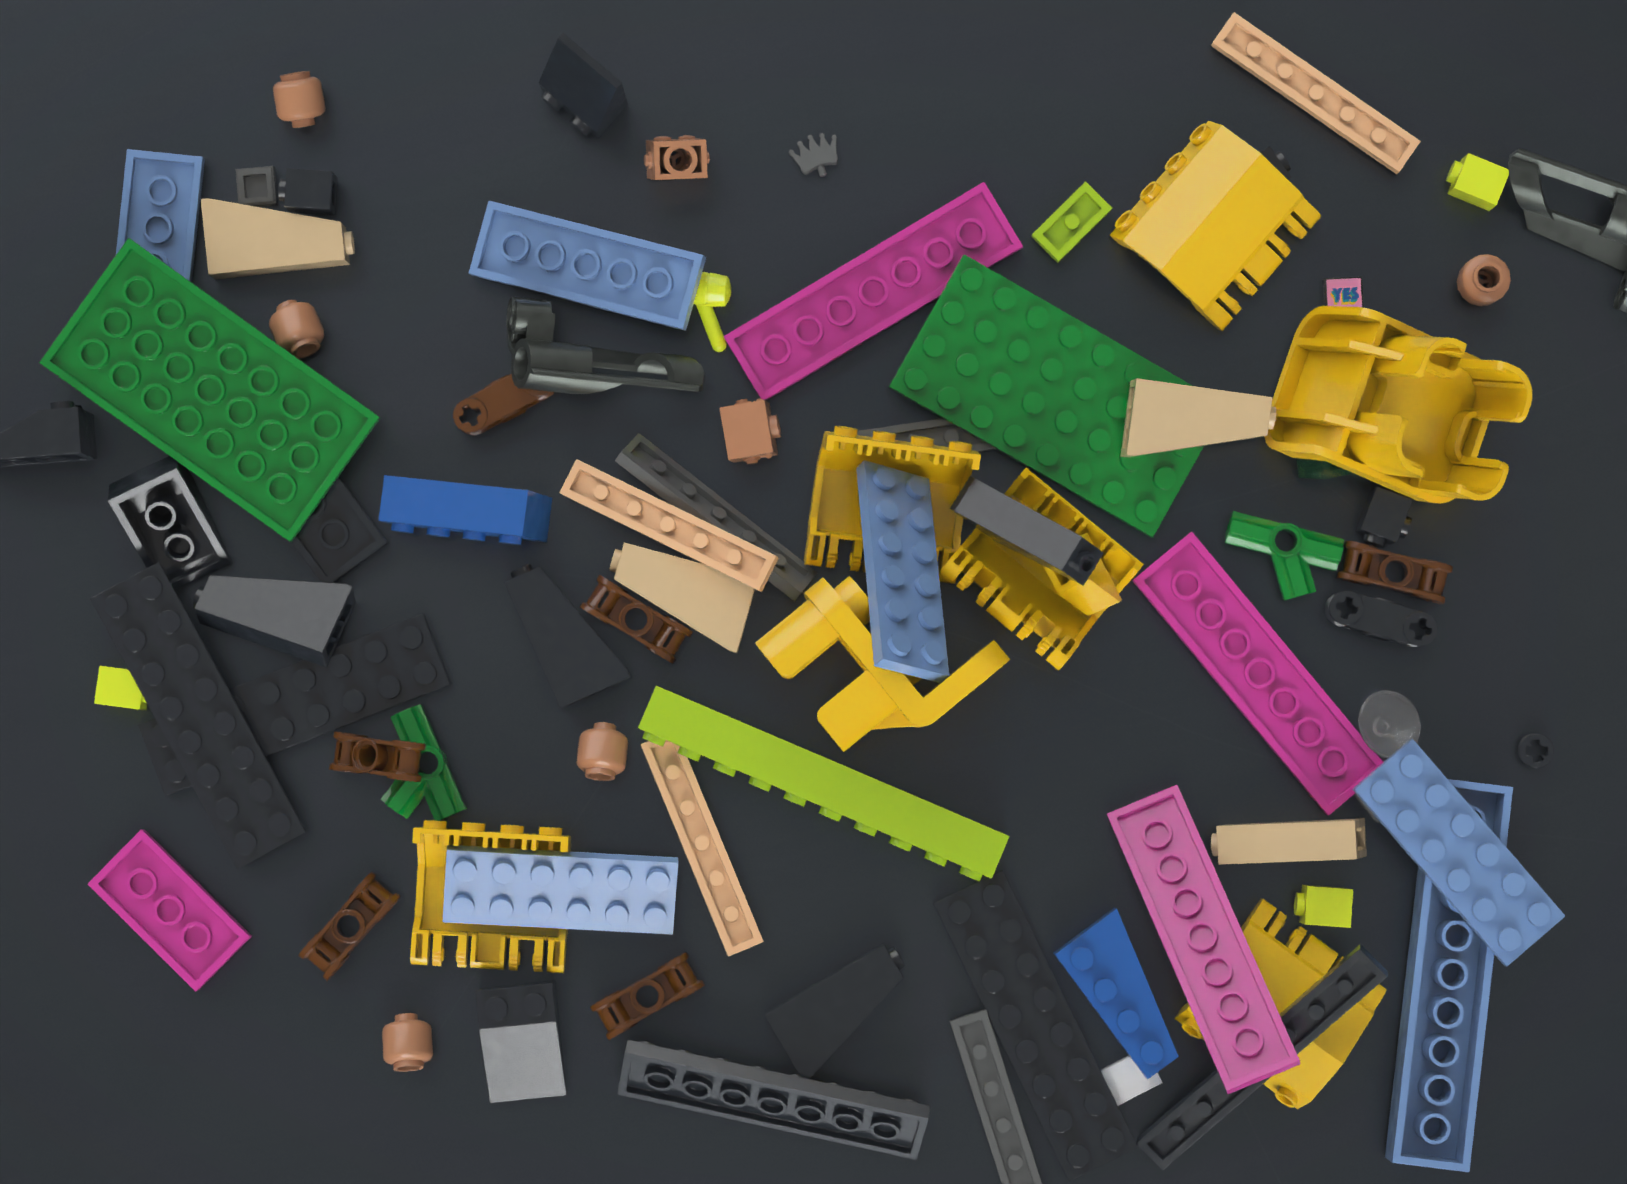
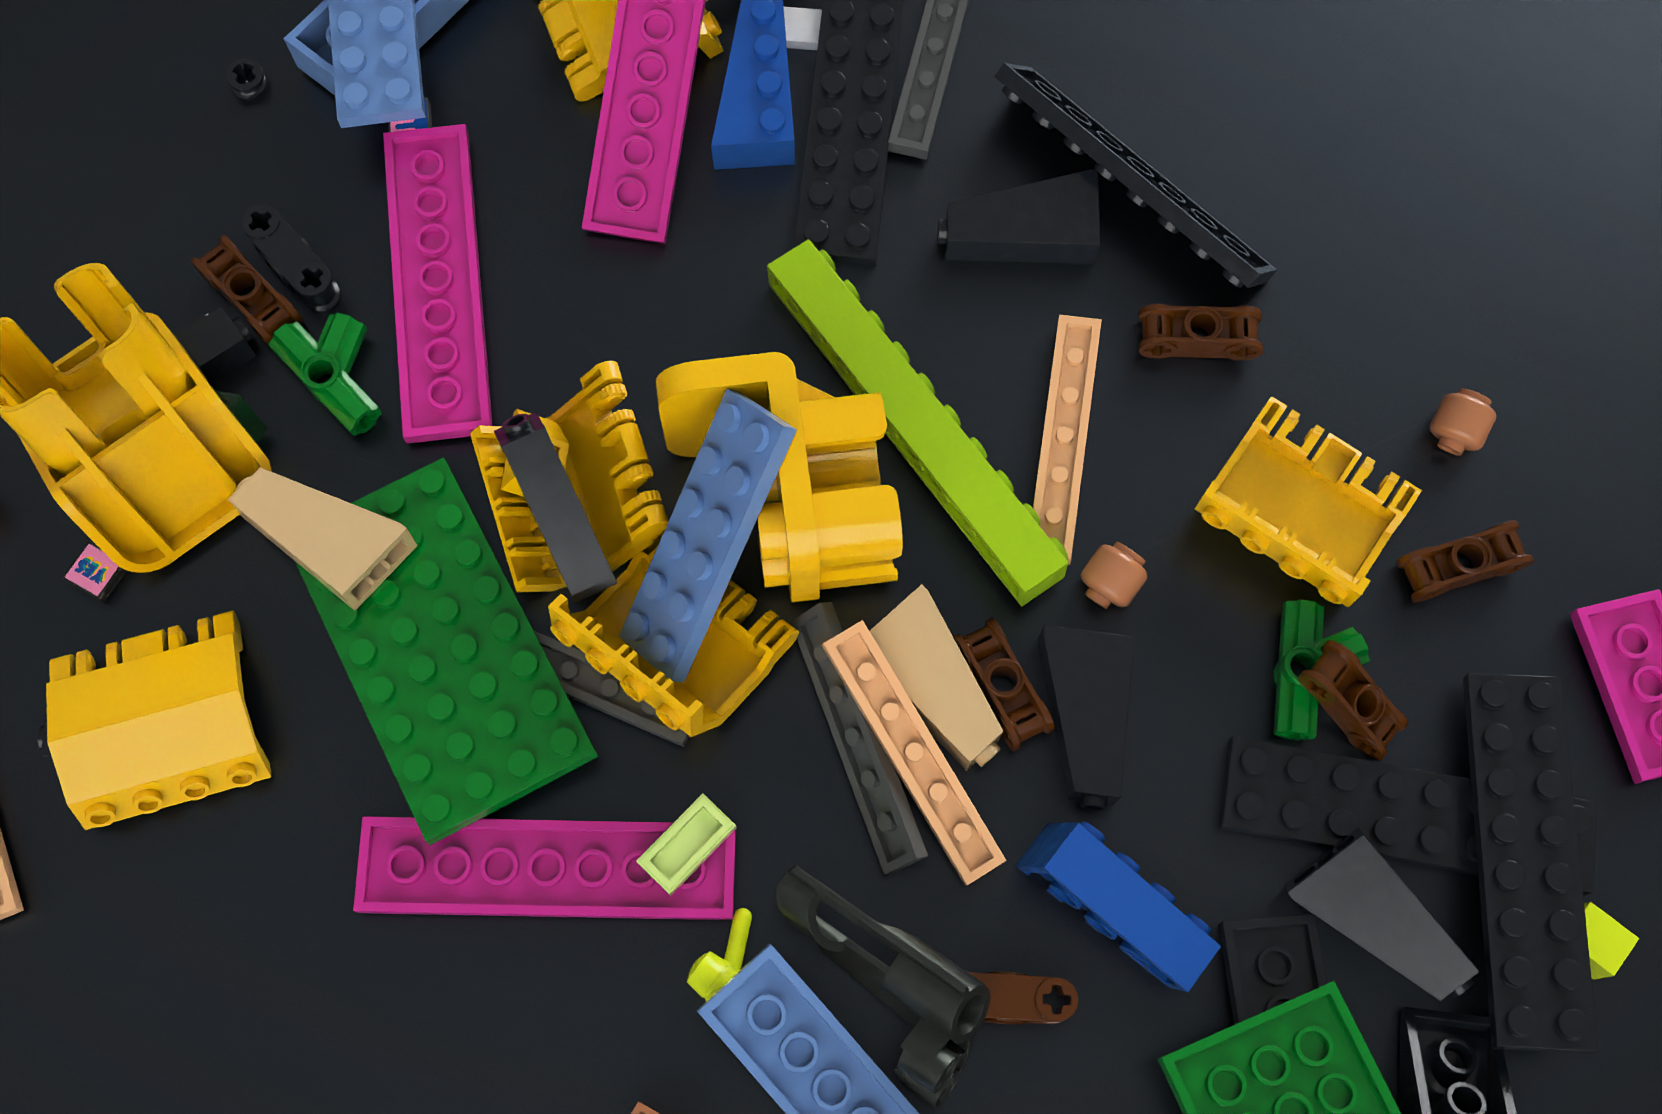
camera: 150 degrees left, 15 degrees down
plate [442,845,678,935] -> none
slope [475,980,567,1103] -> none
nougat head [720,399,781,465] -> none
dark grey piece [789,133,838,177] -> none
lime plate [1031,181,1112,263] -> none
tan slope [1211,818,1367,865] -> none
neon yellow brick [1294,885,1353,928] -> none
clear piece [1358,690,1421,758] -> none
none -> yellowish green tile [636,793,737,896]

